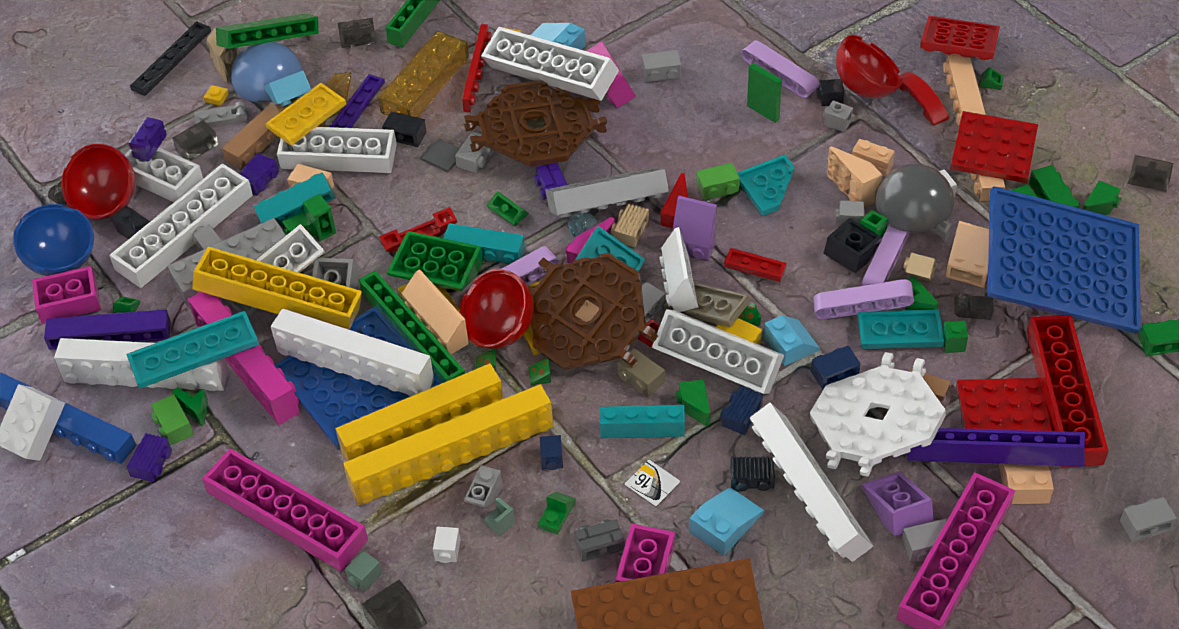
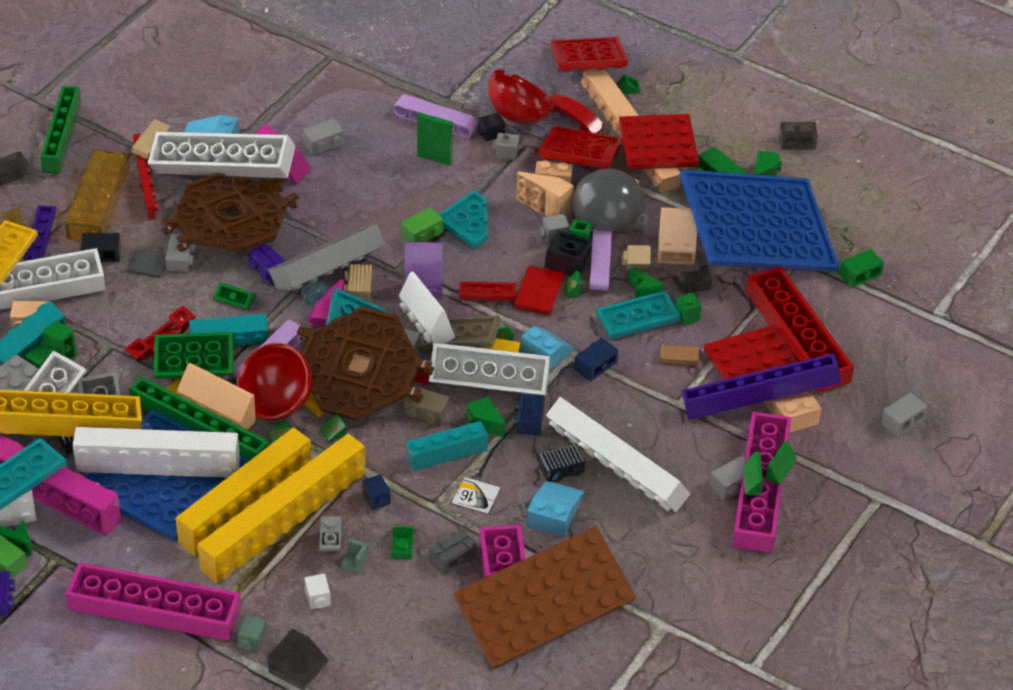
camera: 25 degrees left, 5 degrees down
red slope [660,172,688,229] -> none
white plate [810,352,946,477] -> none
lavender beam [814,280,914,319] -> none
medium lavender slope [861,471,934,536] -> none
none -> tan tile [131,119,170,159]
none -> red tile [514,265,565,316]
none -> red plate [538,126,622,170]
none -> green slope [564,271,581,298]
none -> green slope [743,451,763,495]
none -> green slope [766,440,797,485]

